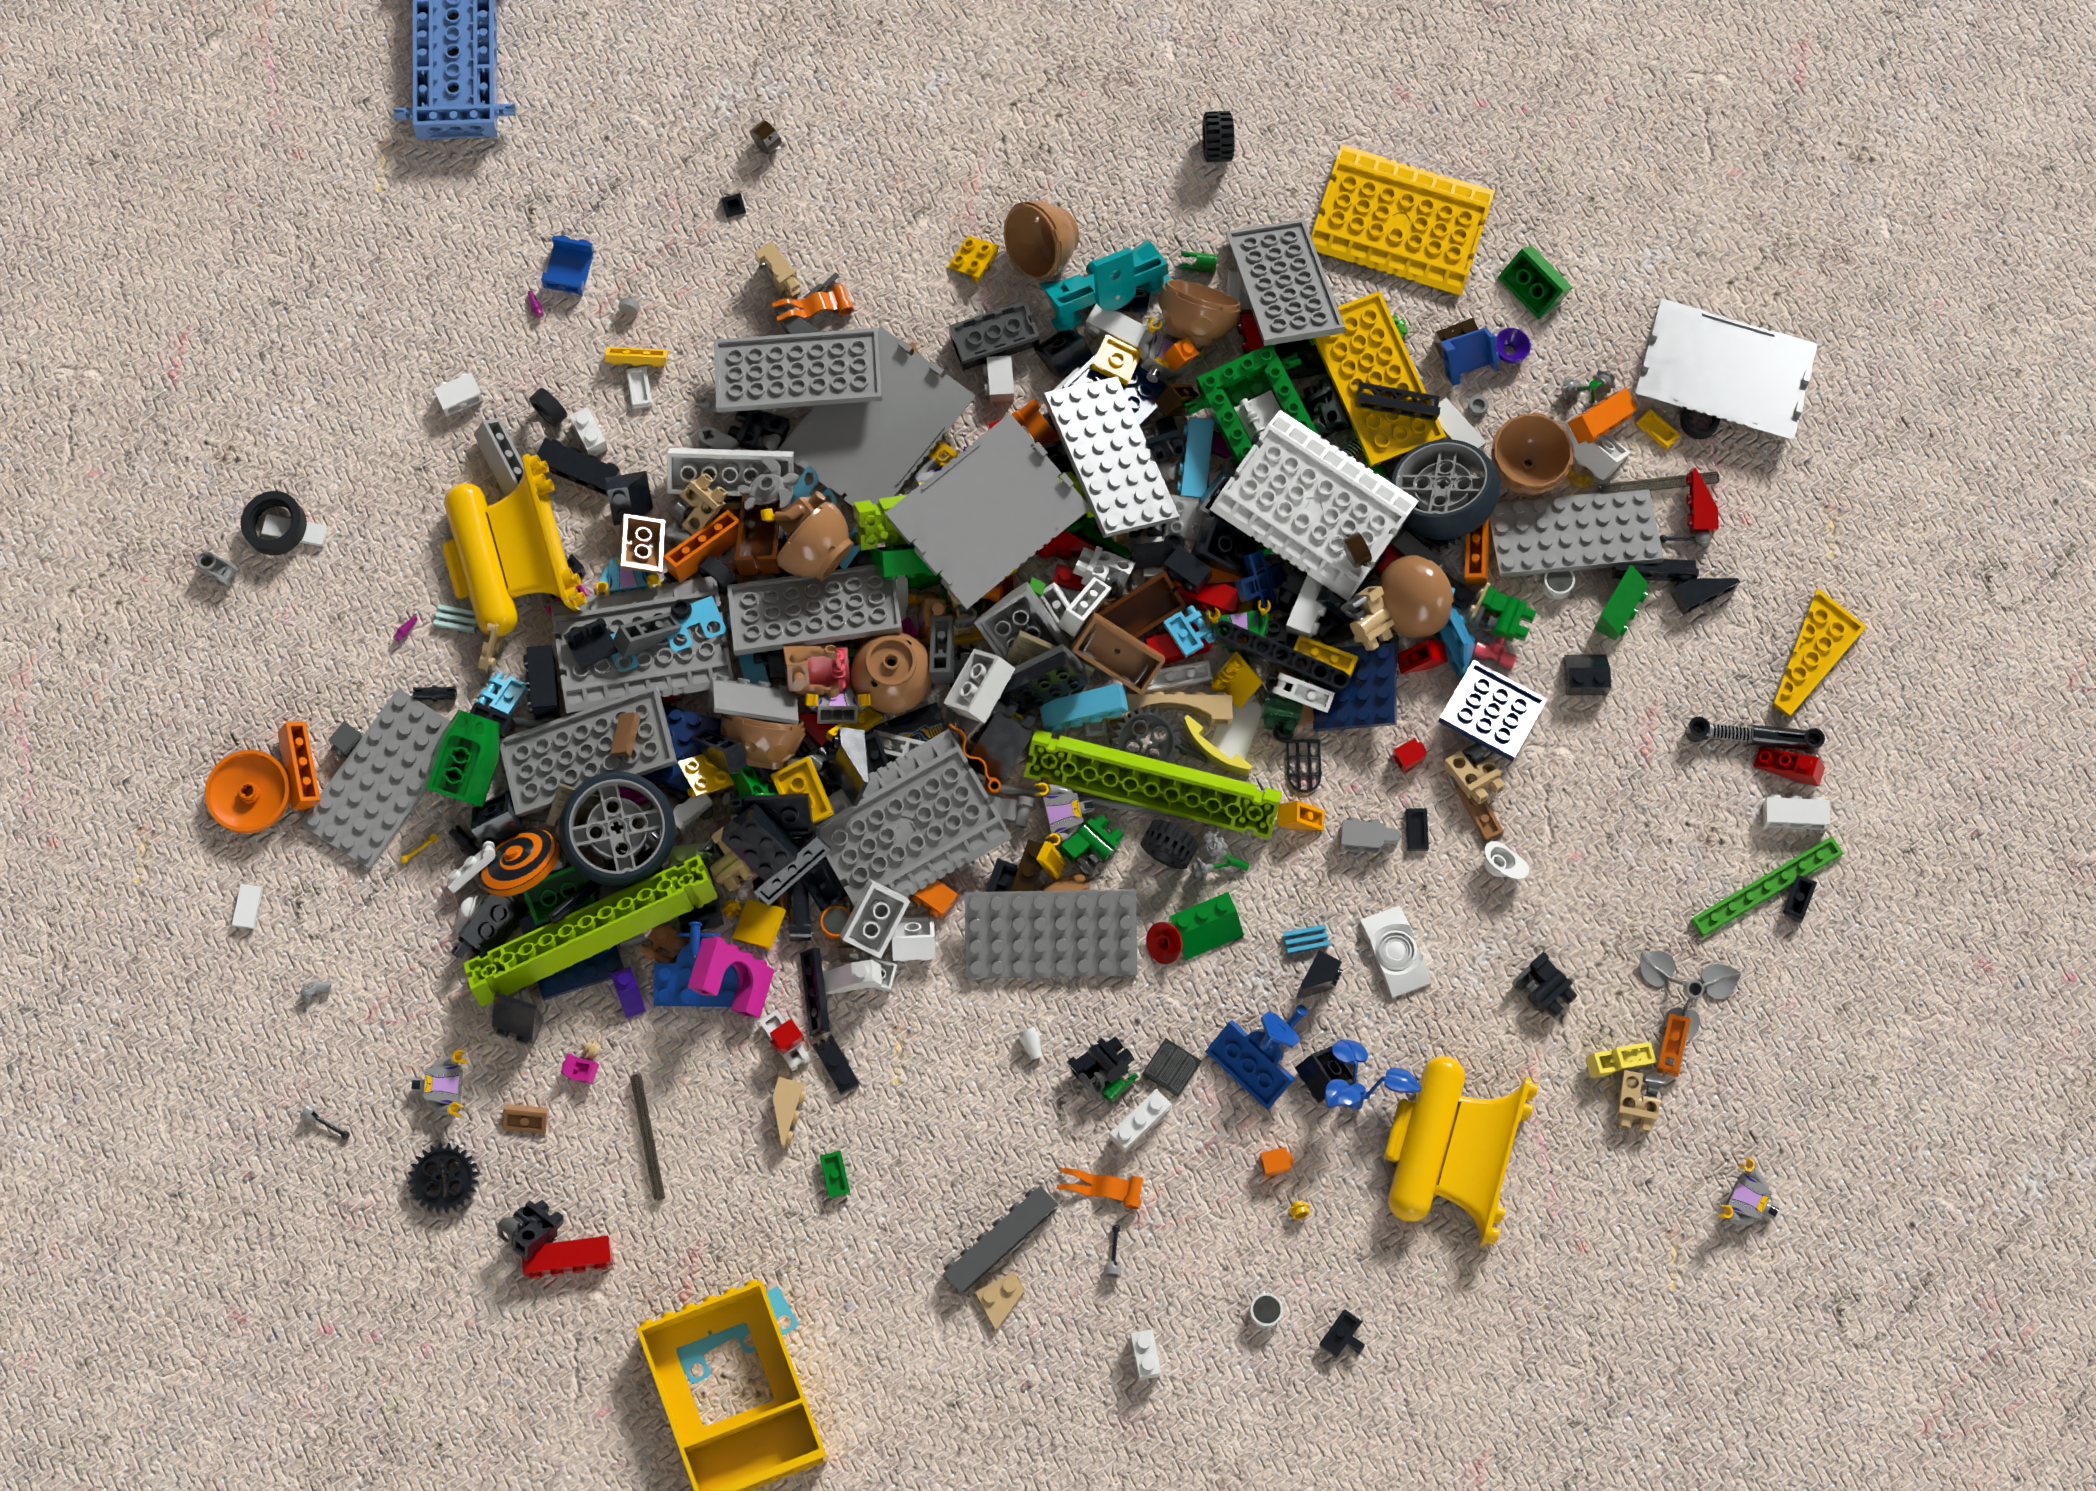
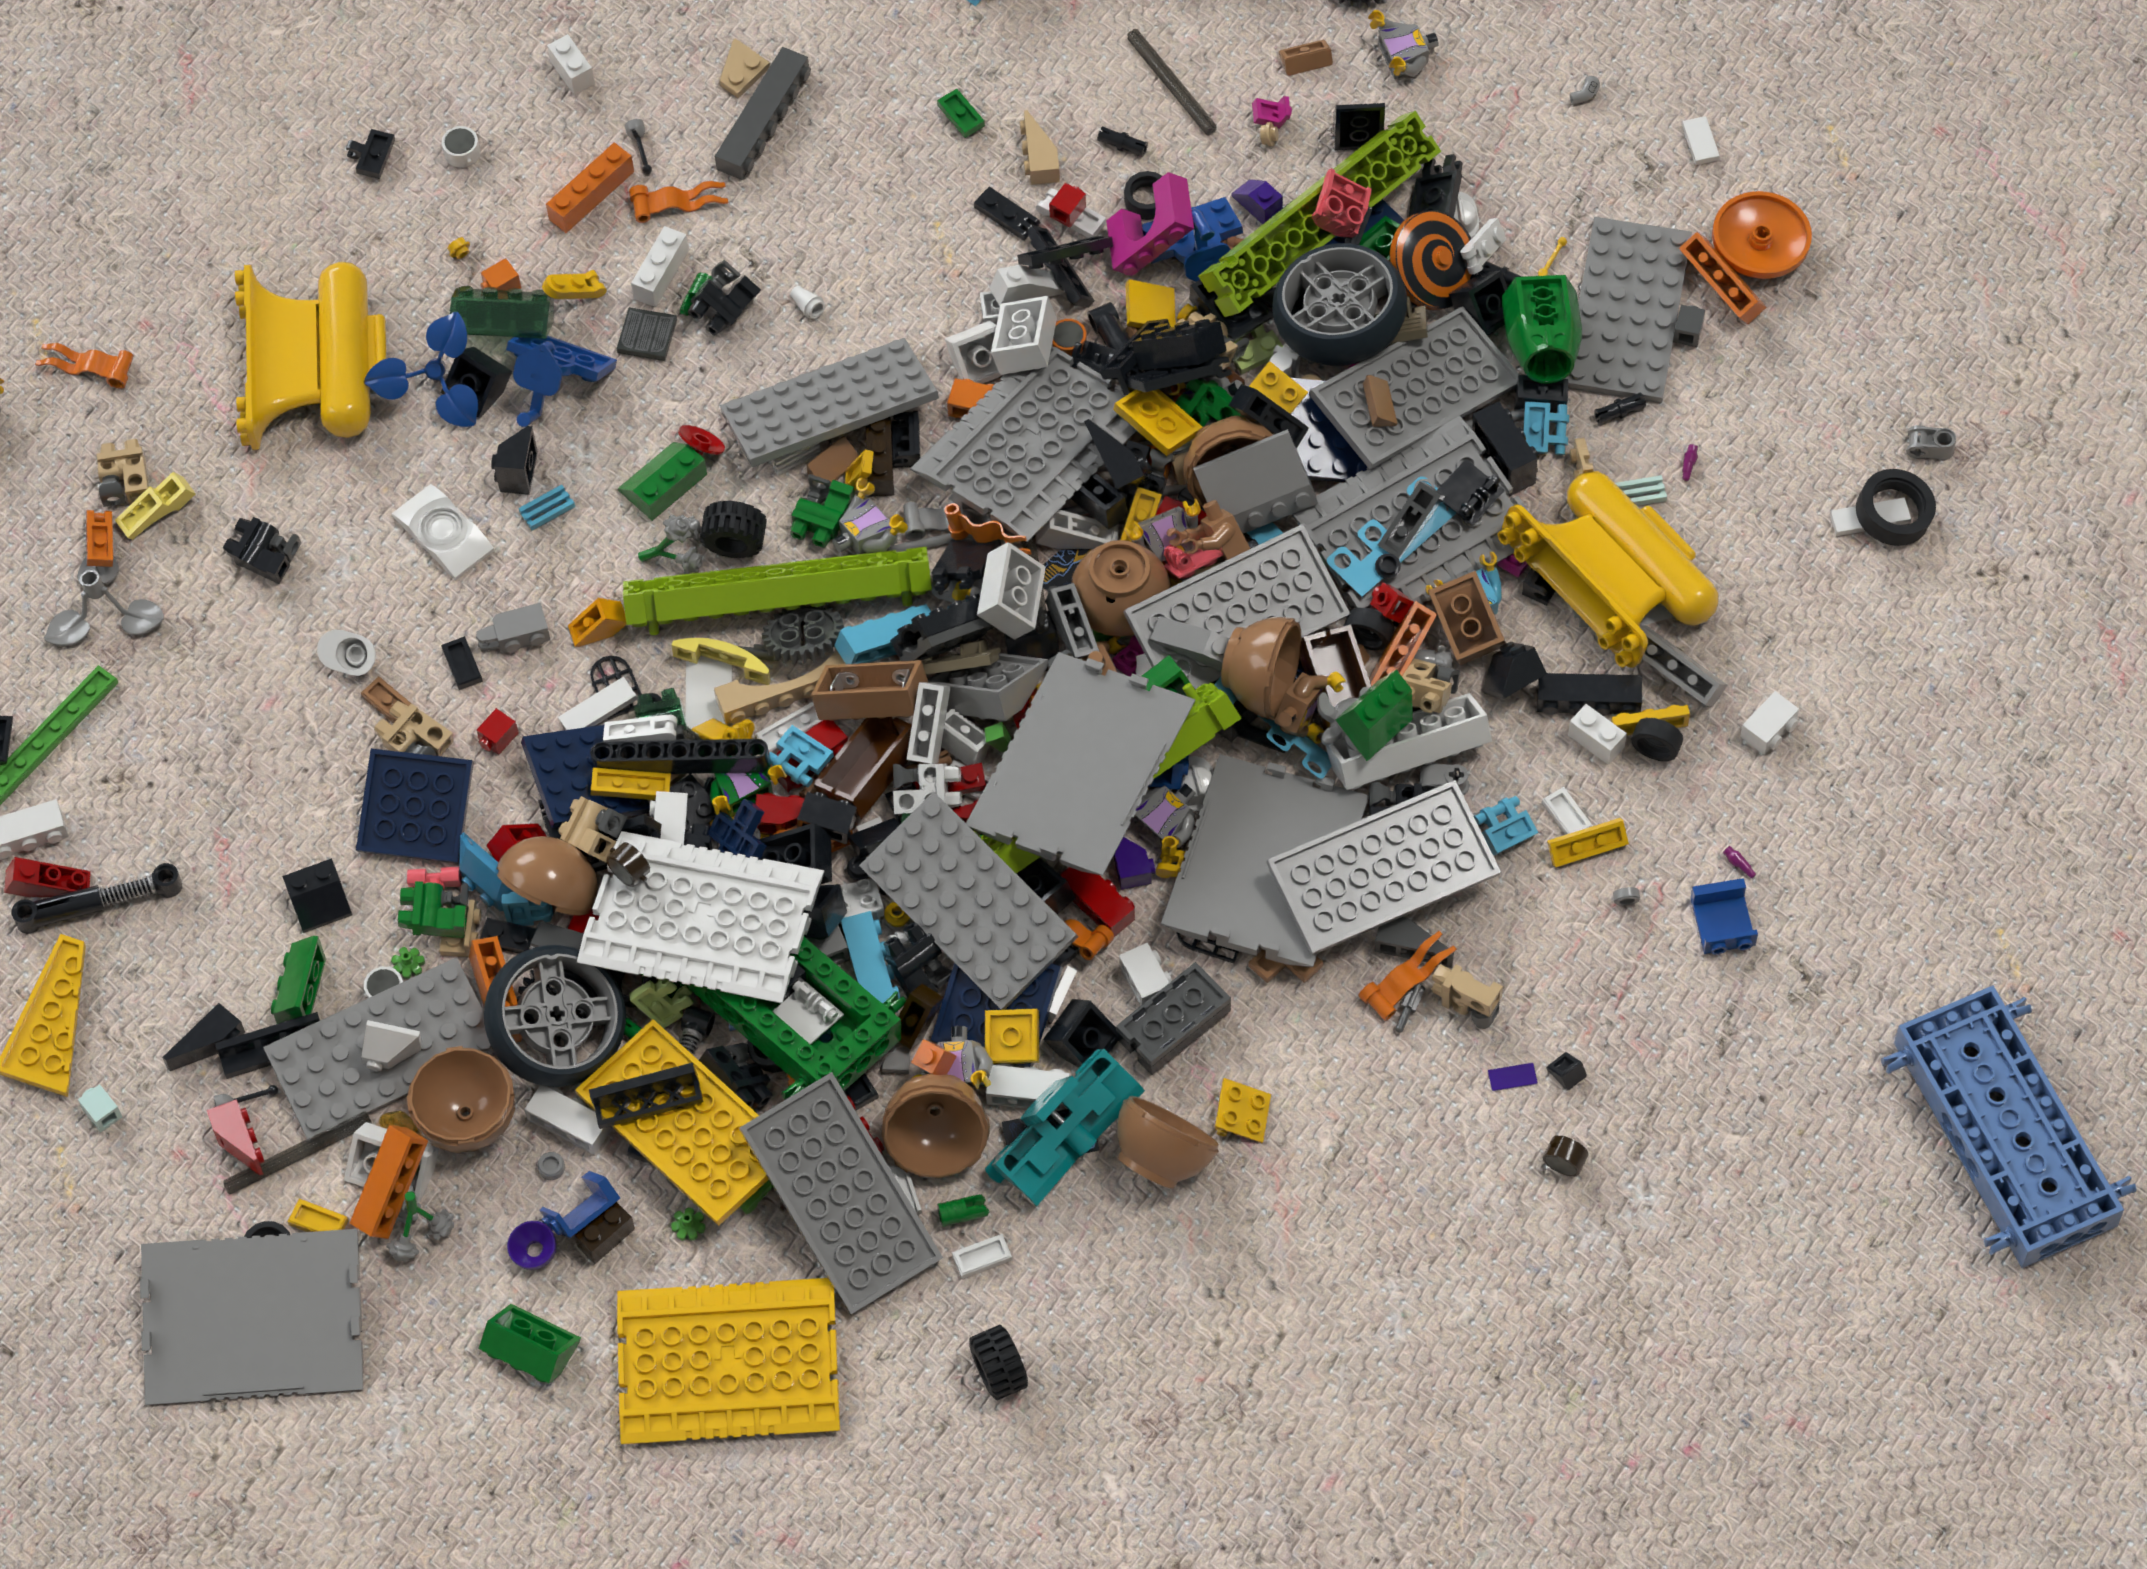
camera: 165 degrees right, 10 degrees down
none -> orange flag [35,343,134,389]
none -> light aqua brick [78,1084,122,1133]
none -> white slope [361,1020,422,1071]
none -> bright green plant [391,947,425,979]
none -> clear green slope [450,286,554,339]
none -> yellow plate [542,270,607,299]
none -> orange brick [546,142,634,233]
none -> white tile [558,677,638,730]
none -> white tile [952,1234,1012,1279]
none -> black plate [1017,236,1113,269]
none -> black pin [1097,126,1148,157]
none -> black tyre [1124,171,1162,220]
none -> light grey slope [1150,616,1229,671]
none -> coral slope [1312,168,1372,238]
none -> green slope [1335,669,1413,761]
none -> red brick [1370,582,1414,623]
none -> medium azure plate [1474,796,1539,856]
none -> dark purple sticker [1488,1063,1538,1091]
none -> yellow plate [1611,705,1690,736]

